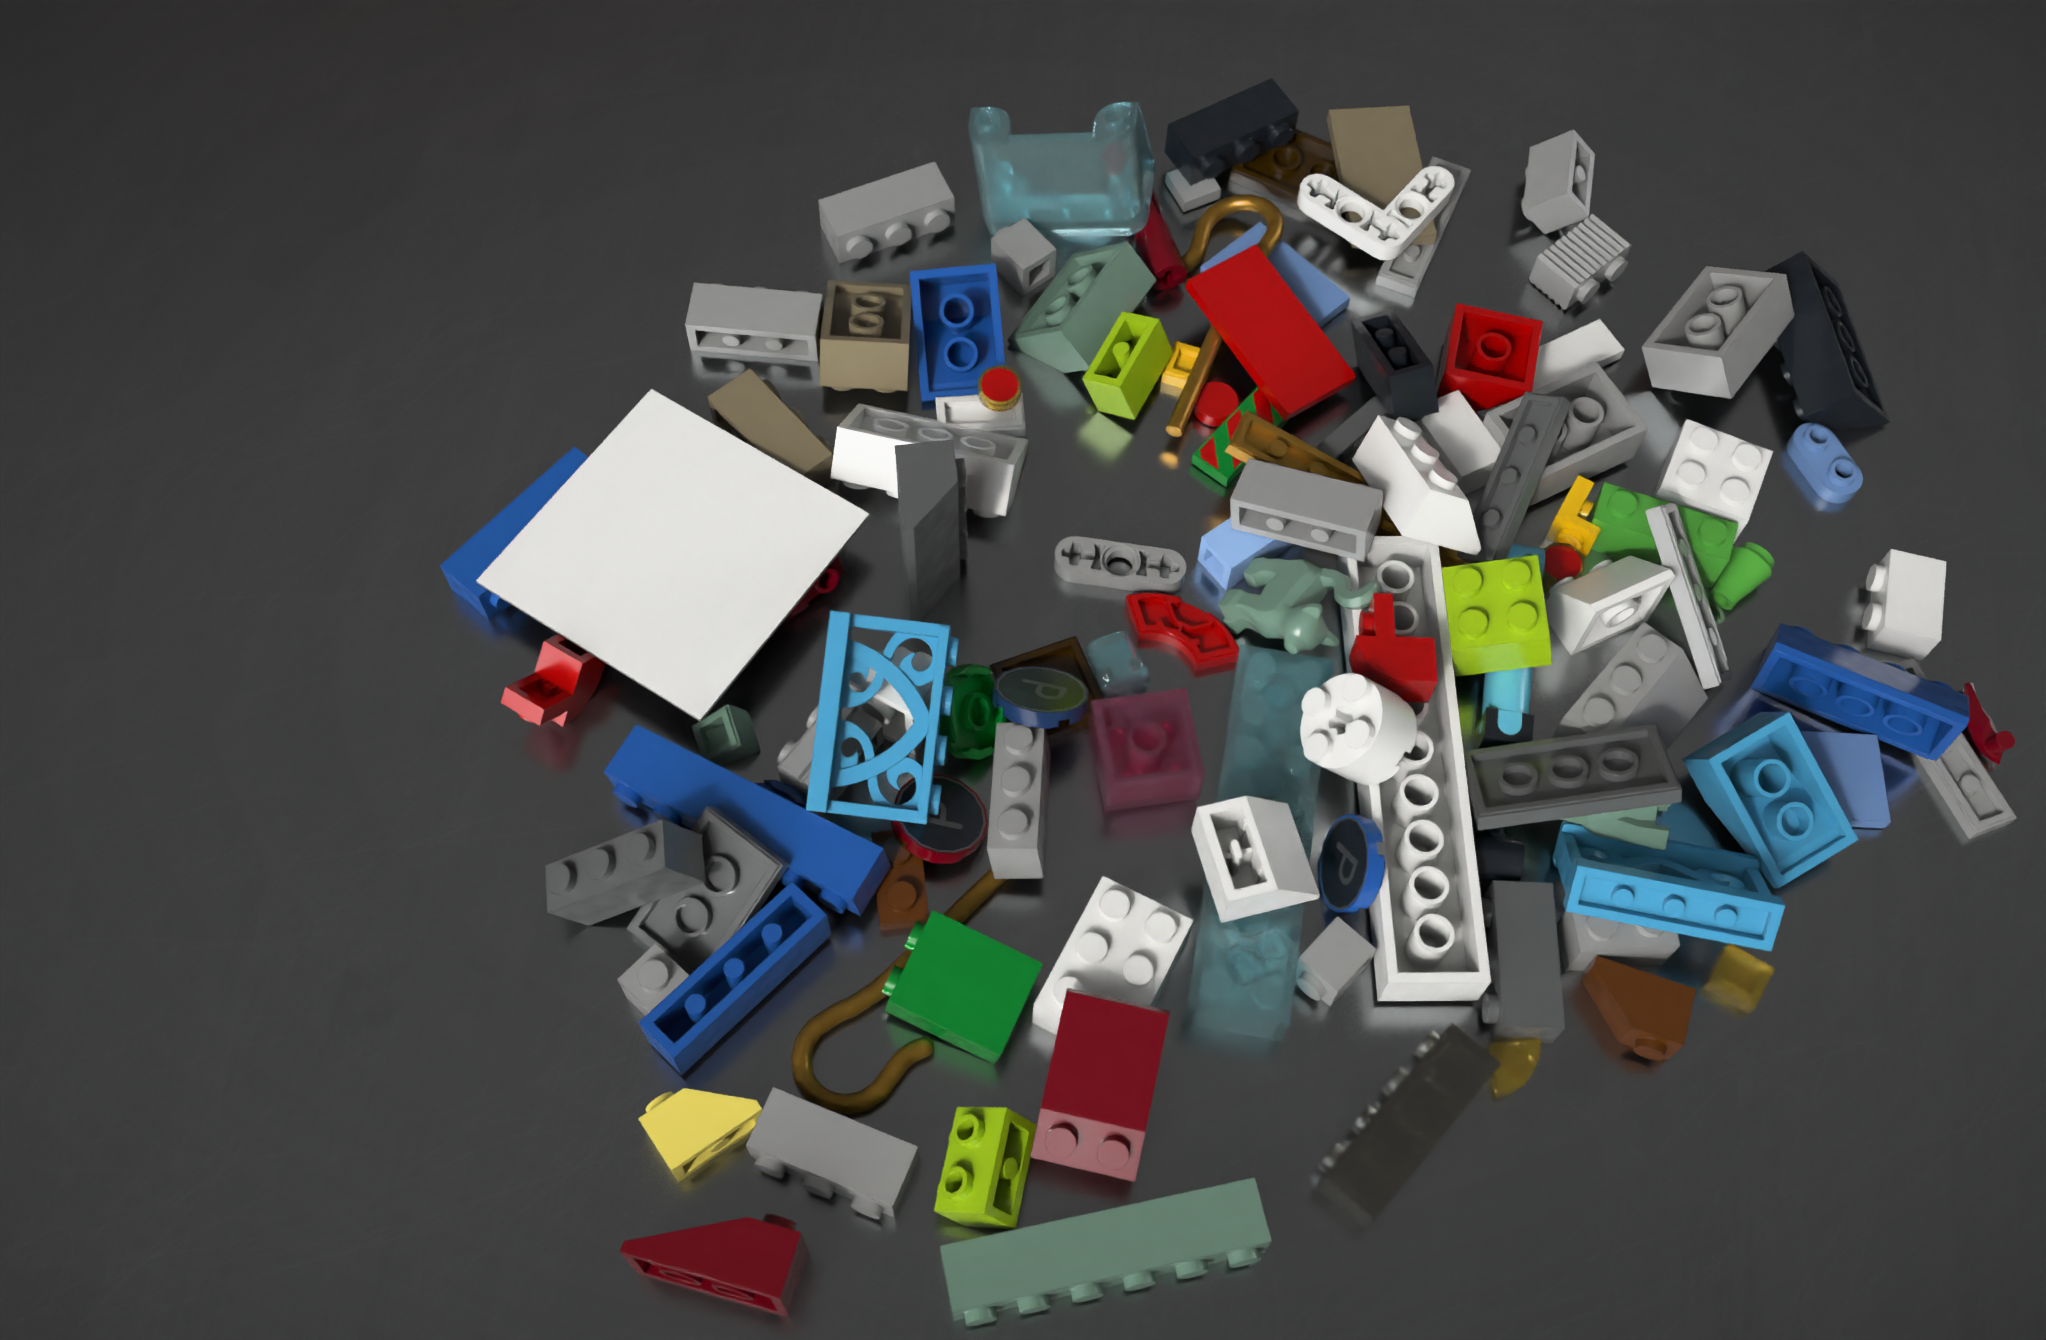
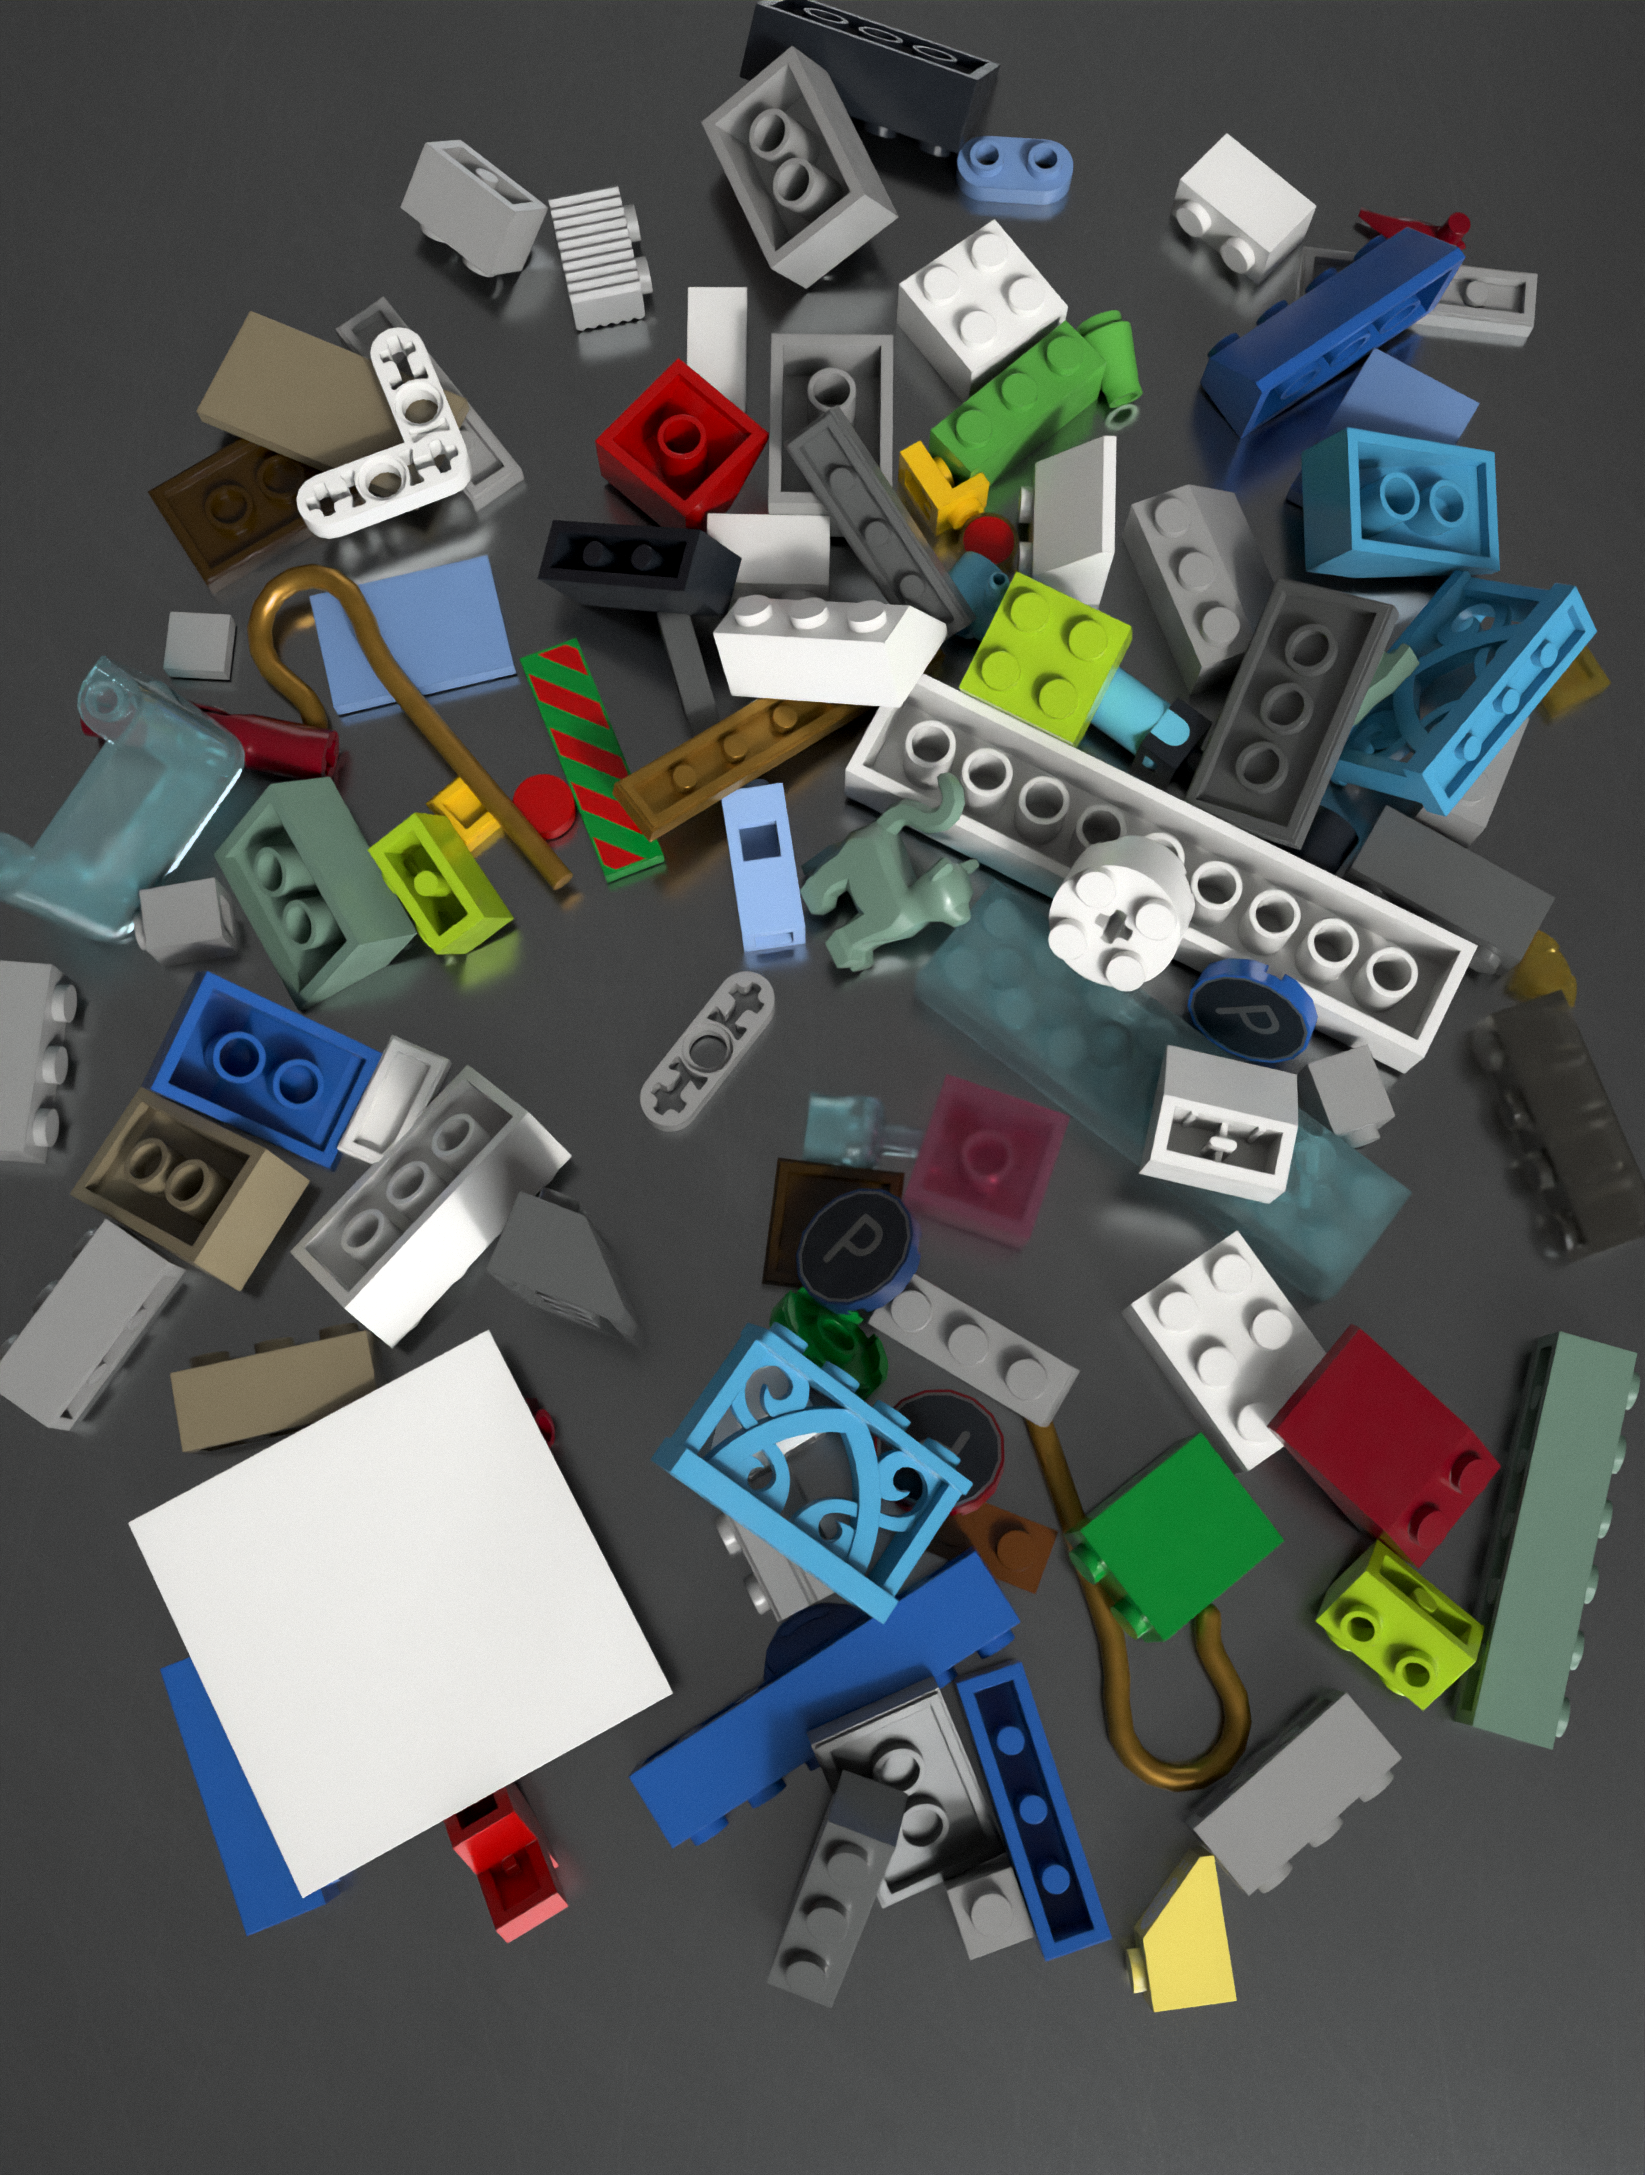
camera: 60 degrees left, 15 degrees up
dark red slope [620,1214,810,1317] -> none
sand green slope [691,704,760,765] -> none
tile [978,365,1022,412] -> none
red tile [1125,592,1241,671] -> none
black brick [1165,78,1299,186] -> none
red tile [1185,244,1357,422] -> none
light grey brick [1230,458,1383,562] -> none
red brick [1349,593,1438,703] -> none
reddish brown slope [1581,955,1696,1060] -> none
light grey tile [1645,502,1733,690] -> none

